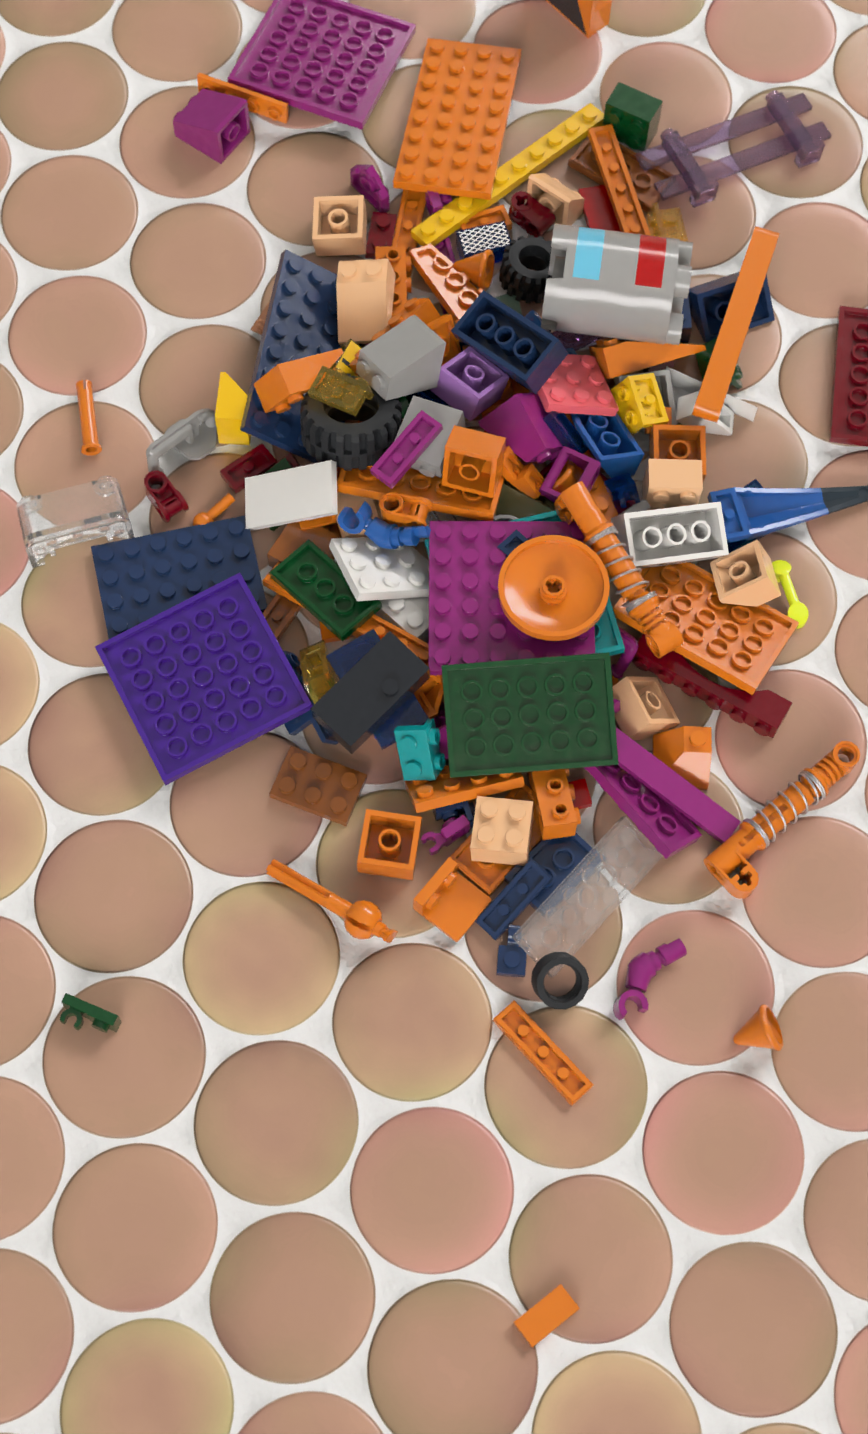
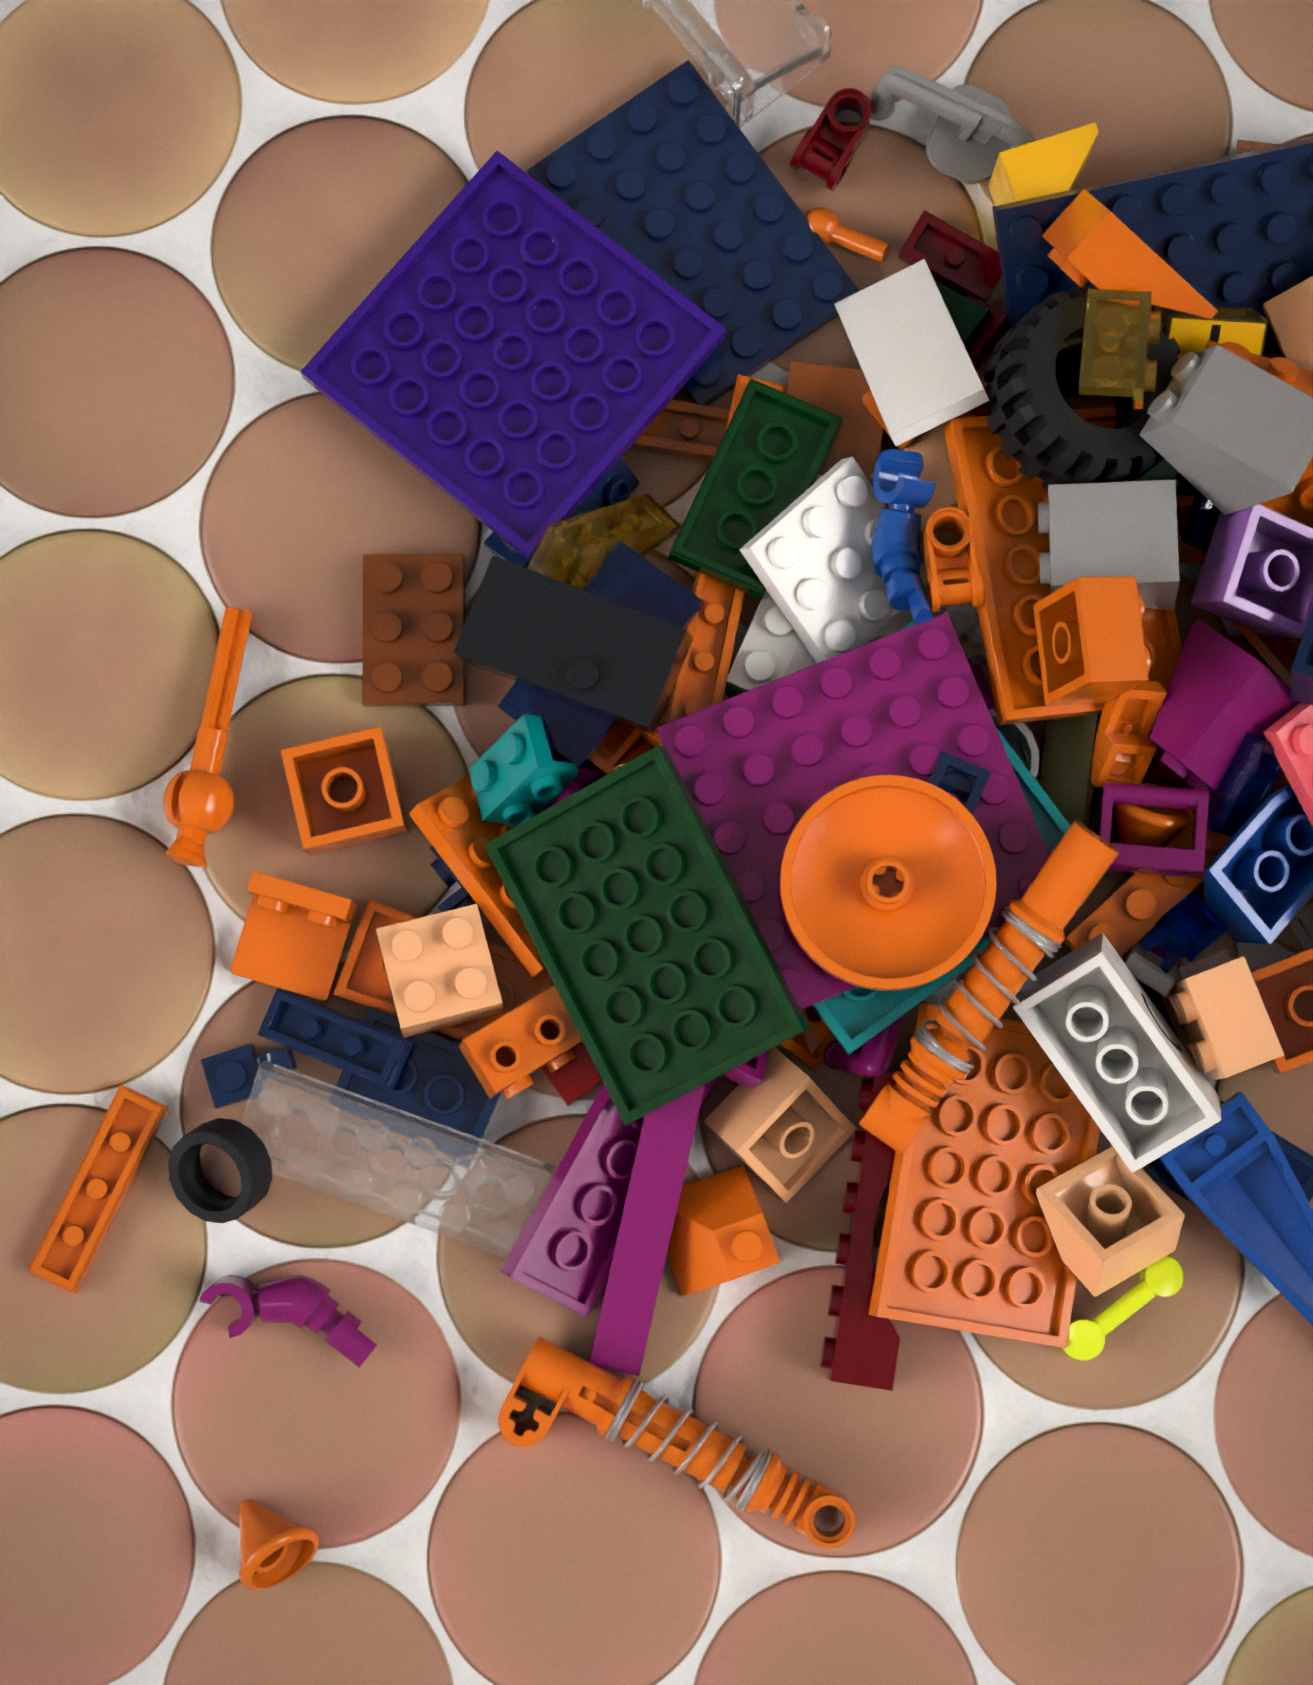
camera: 70 degrees right, 15 degrees up
magenta plate [370,410,443,489] -> none
magenta plate [421,814,470,855] -> none

